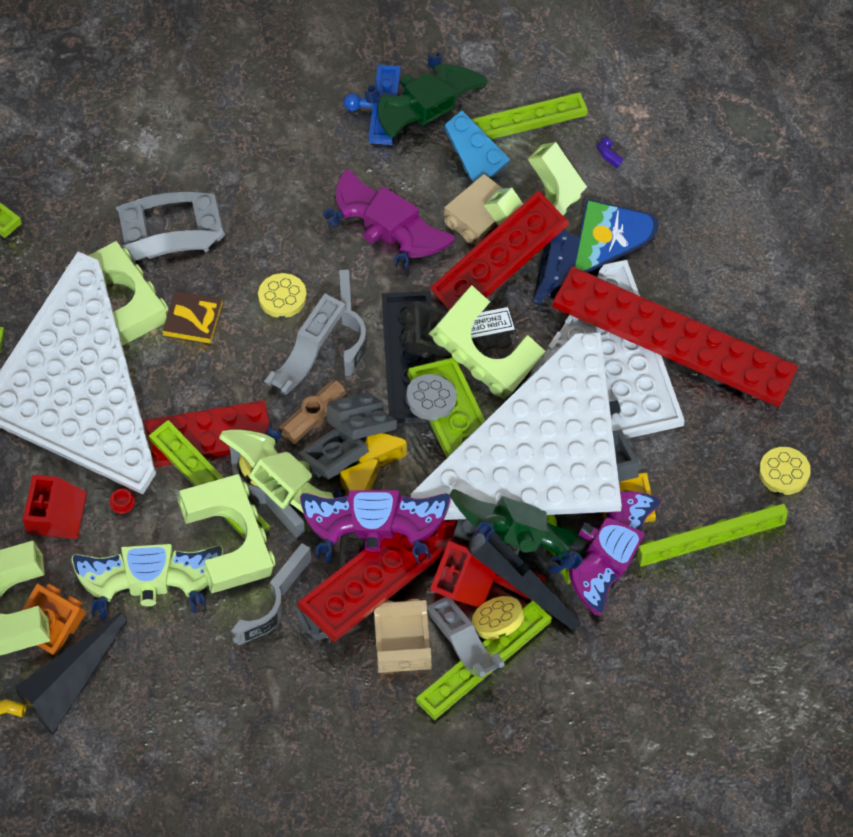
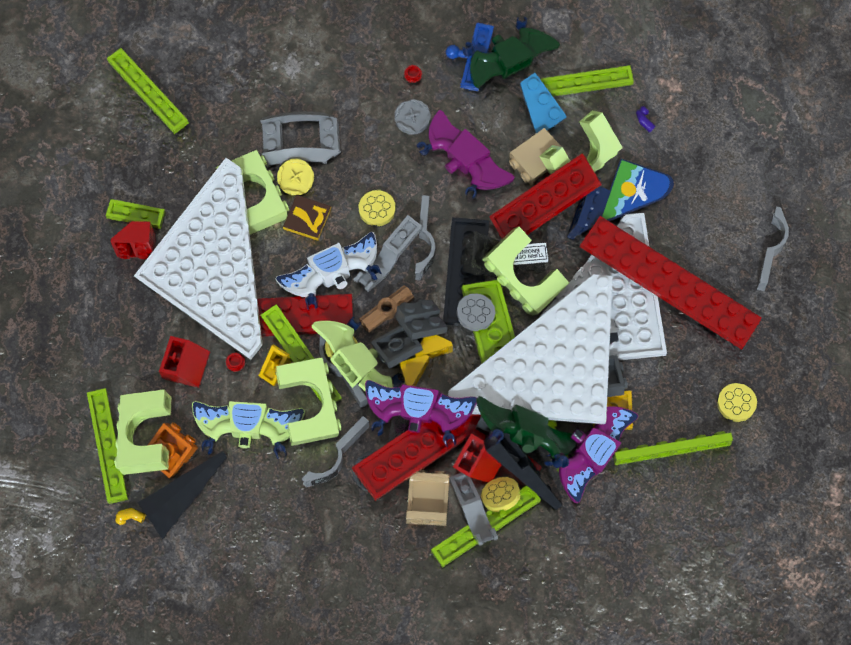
camera: 10 degrees right, 10 degrees up
none -> yellow slope [258,344,291,386]
none -> torso [276,232,382,310]
none -> light yellow tile [277,159,314,196]
none -> light grey tile [394,99,431,134]
none -> red plate [404,65,422,83]
none -> light grey piece [757,206,789,291]

